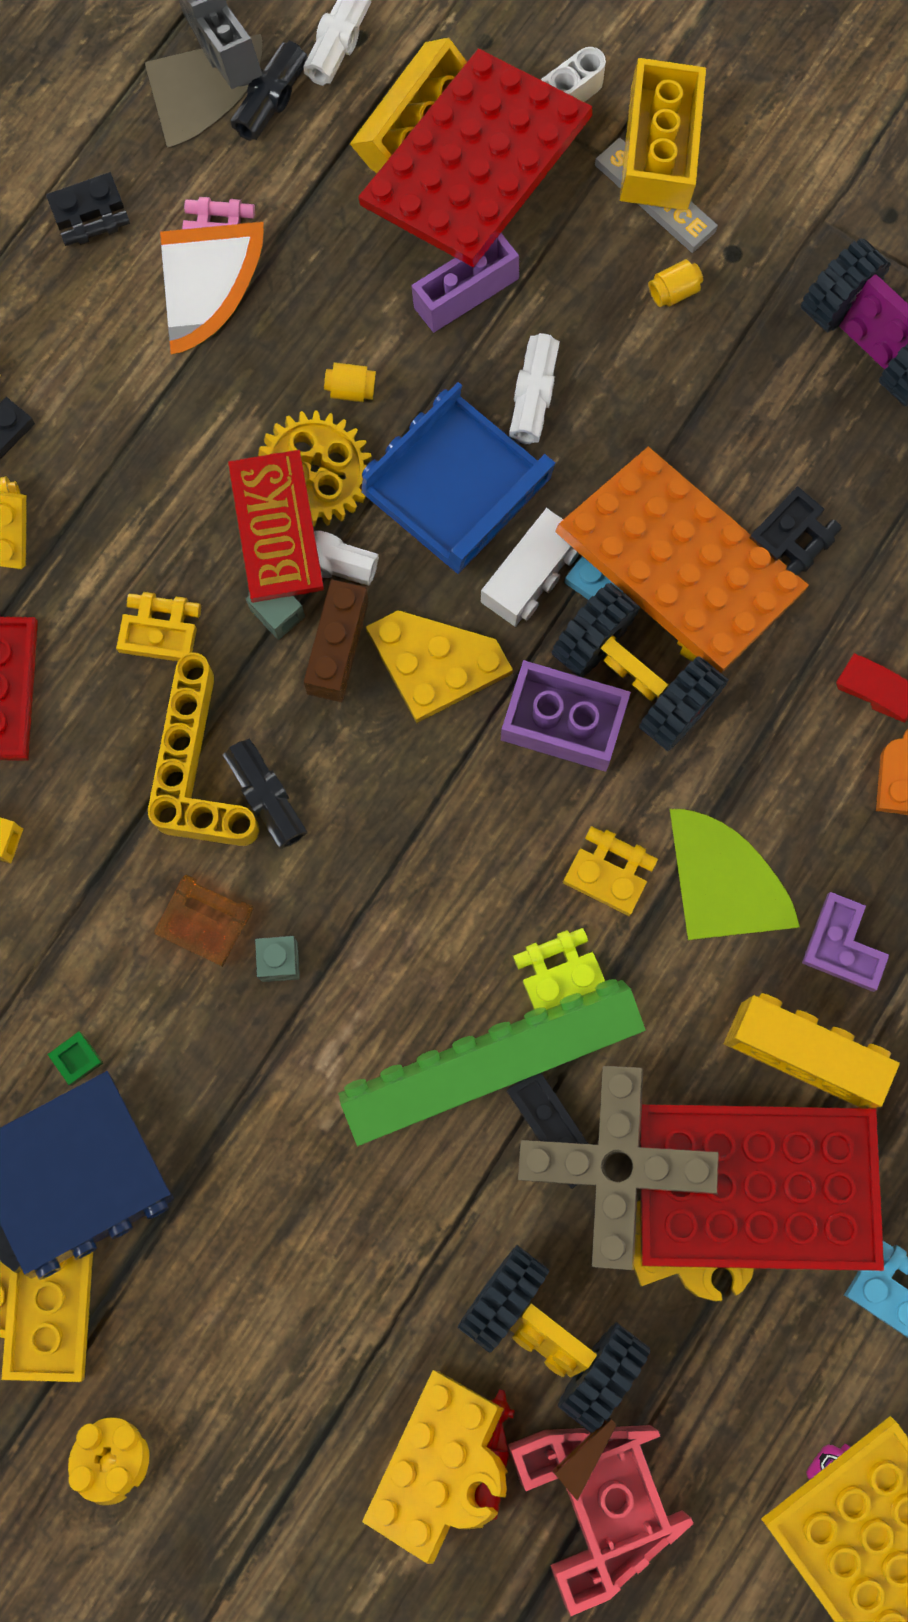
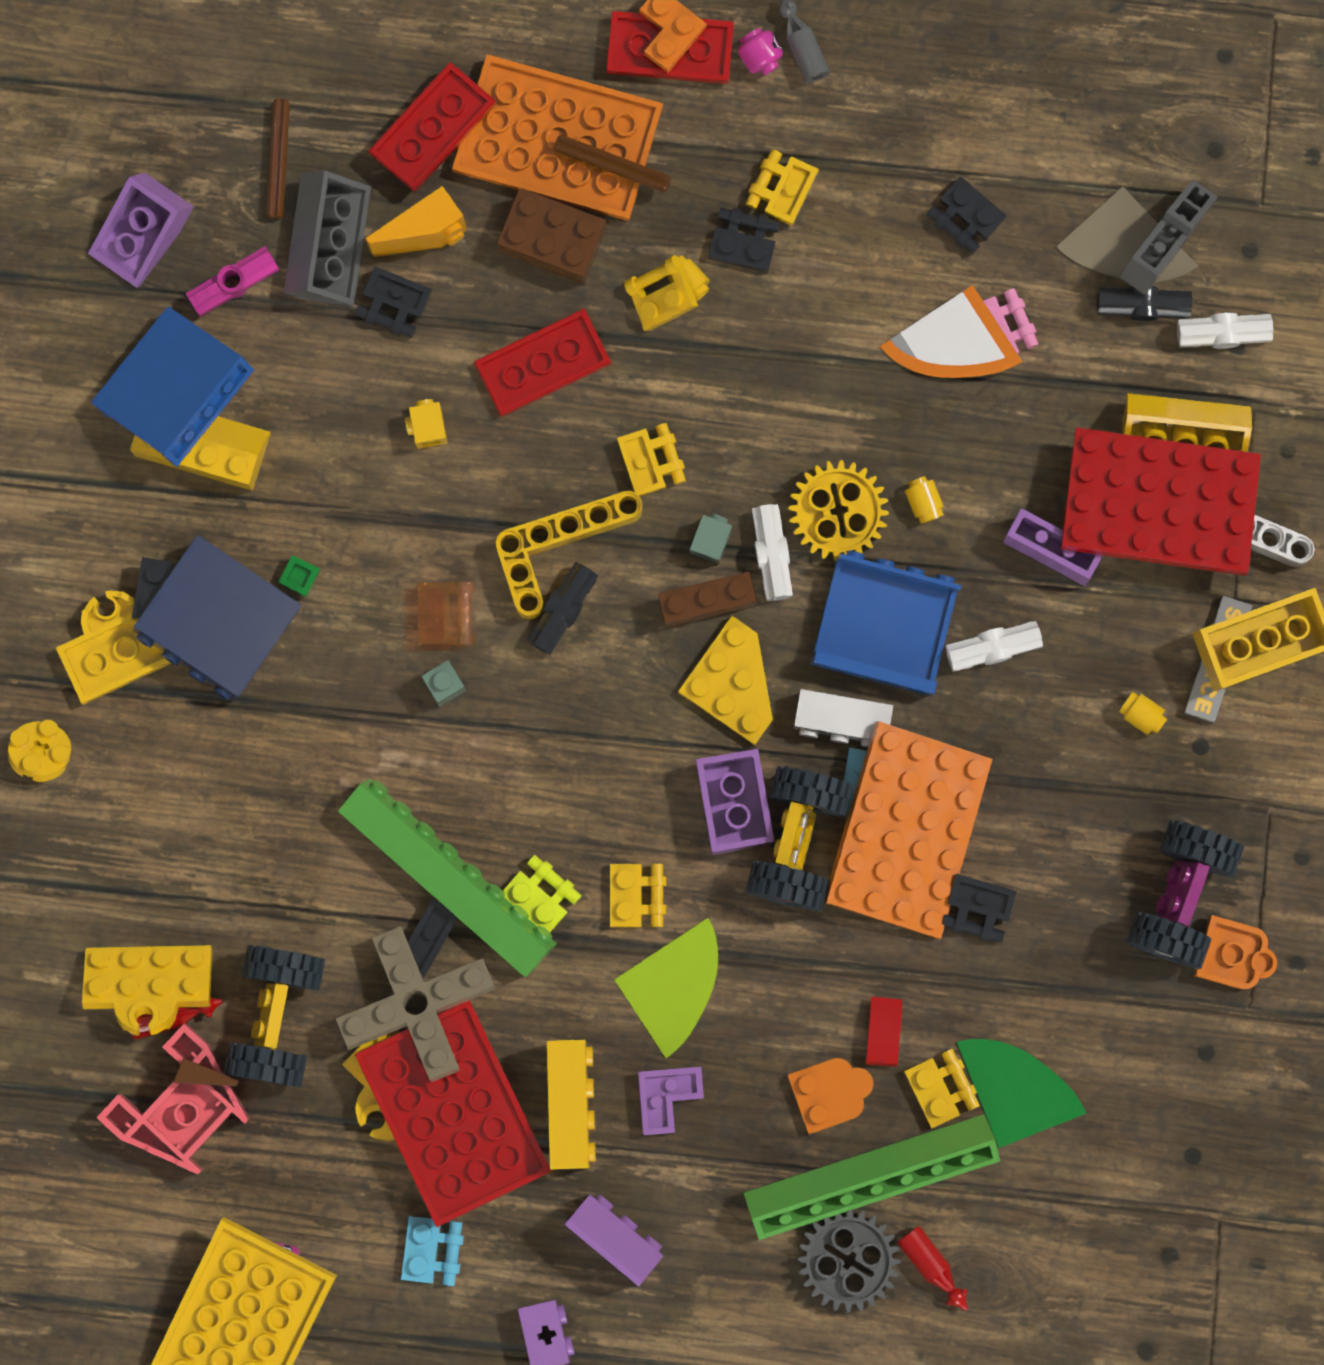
camera: 65 degrees right, 5 degrees up
red tile [228,449,324,603] -> none

